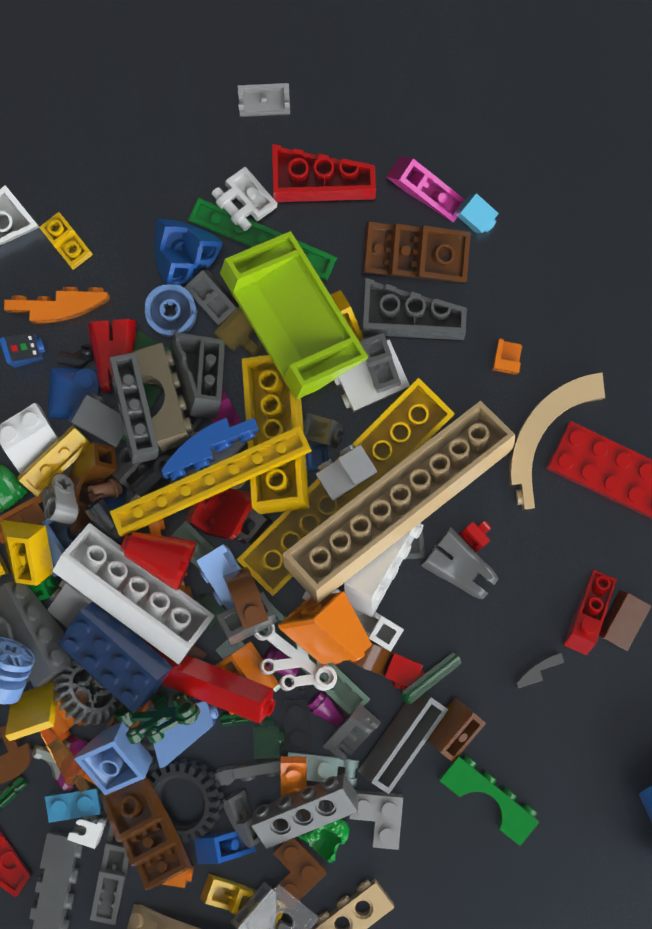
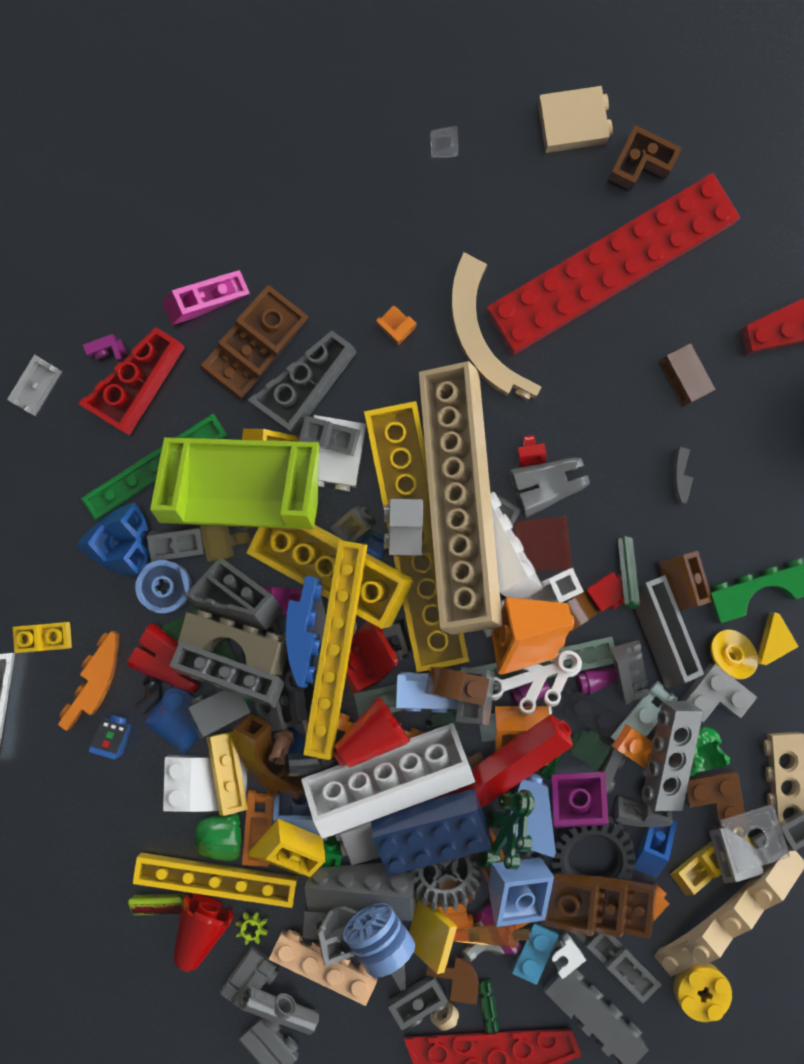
camera: 55 degrees left, 0 degrees up
light grey piece [41,474,79,525] -> none
white plate [212,167,278,231] -> none
medium azure brick [454,193,499,233] -> none
red slope [563,570,617,655] -> none
none -> magenta bracket [83,334,127,363]
none -> clear red tile [514,516,572,572]
none -> magenta slope [552,772,609,827]
none -> yellow dish [711,630,758,679]
none -> yellow slope [758,613,799,665]

